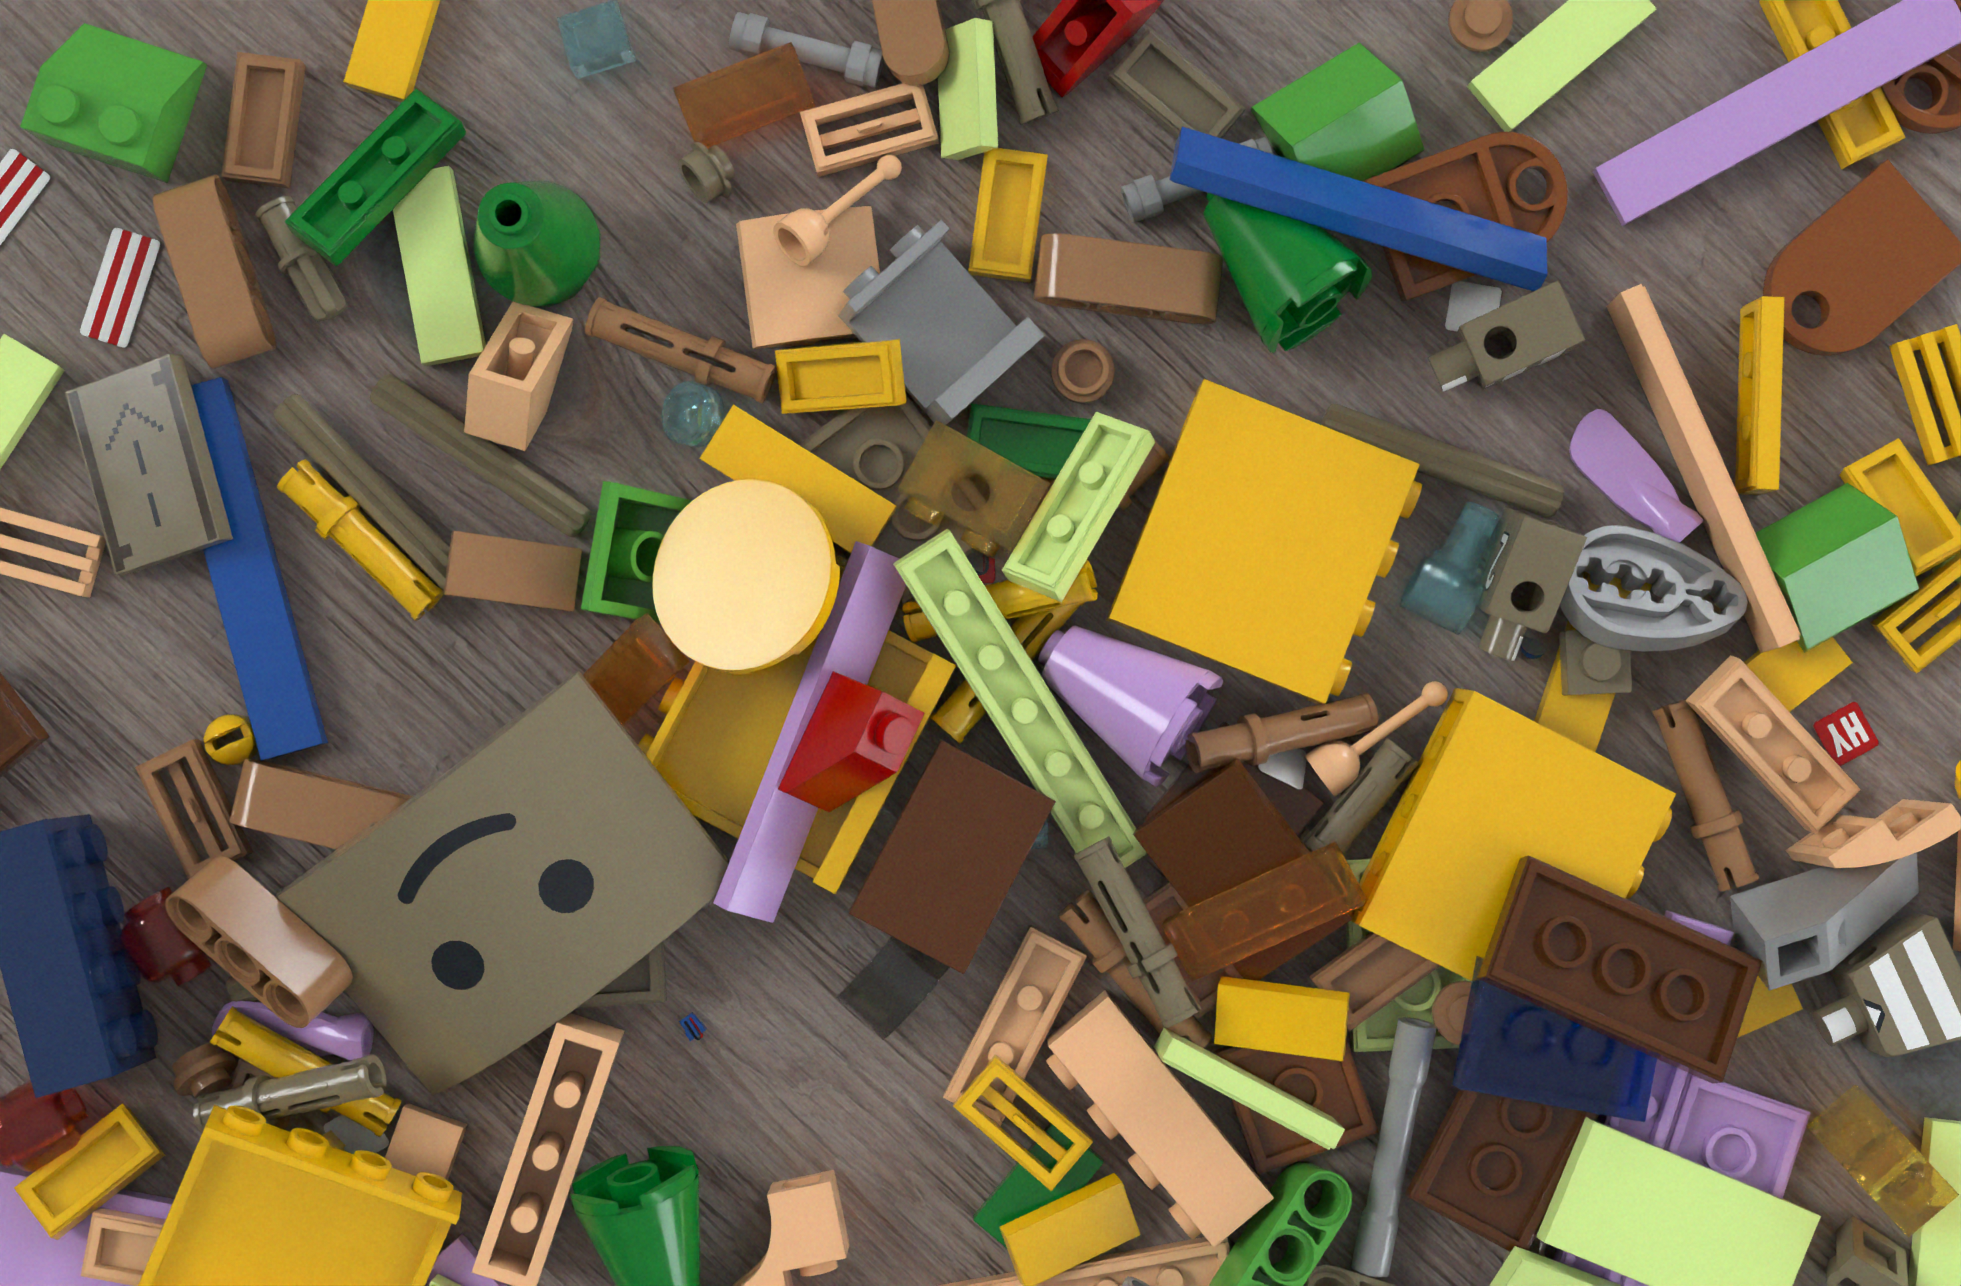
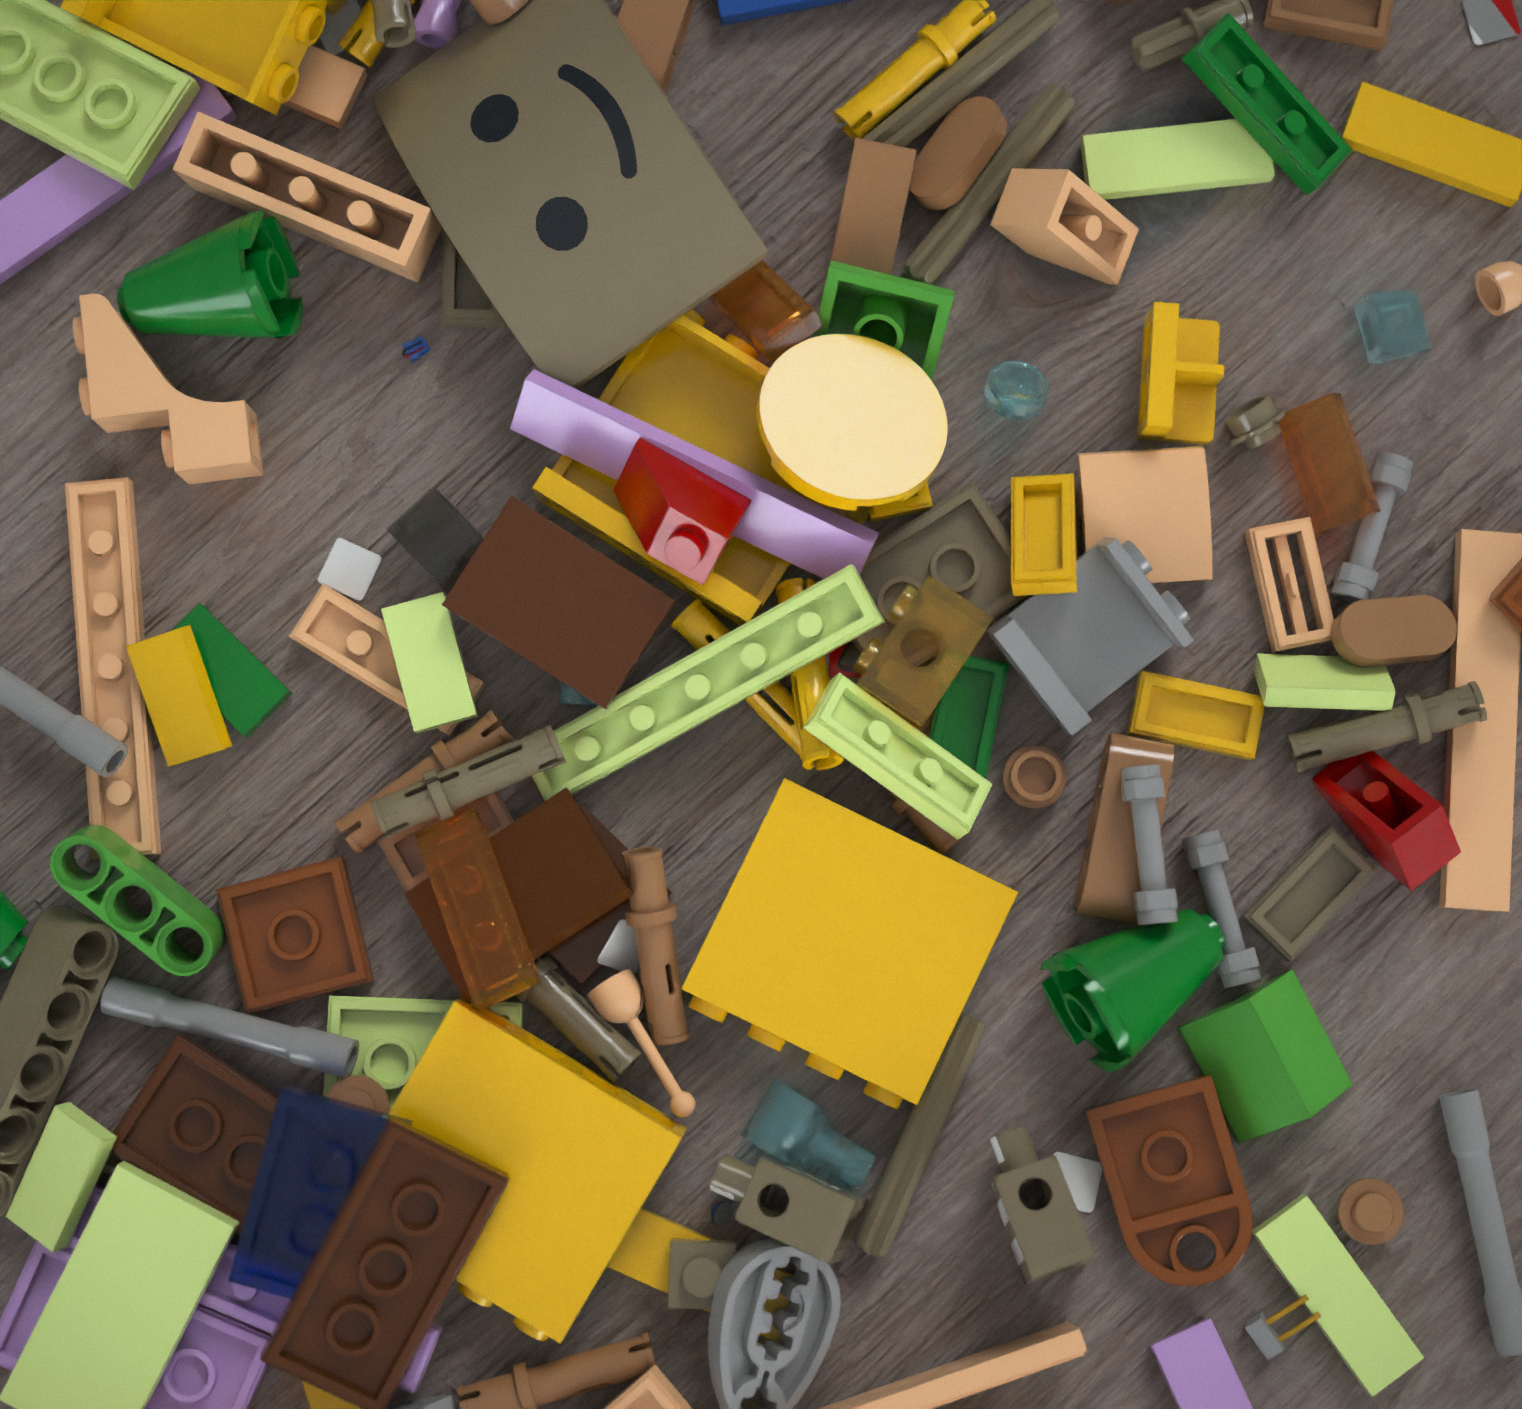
camera: 90 degrees right, 5 degrees down
green cone [474,180,601,307] -> none
medium nougat pin [585,297,777,404] -> none
yellow tile [699,404,897,553] -> none
light nougat hinge [773,154,902,266] -> none
yellow tile [953,1055,1093,1191] -> none
lavender cone [1038,626,1223,788] -> none
light nougat brick [1046,990,1274,1248] -> none
yellowish green tile [1154,1028,1345,1150] -> none
blue tile [1170,127,1548,291] -> none
yellow tile [1214,976,1350,1061] -> none
medium nougat tile [1309,932,1440,1031] -> none
lavender piece [1569,409,1704,543] -> none
none -> white sticker [318,538,382,601]
none -> yellowish green tile [381,592,478,734]
none -> medium nougat tile [909,96,1007,210]
none -> light grey bar [1121,765,1178,925]
none -> yellow panel [1137,302,1225,445]
none -> light grey piece [1245,1294,1321,1360]

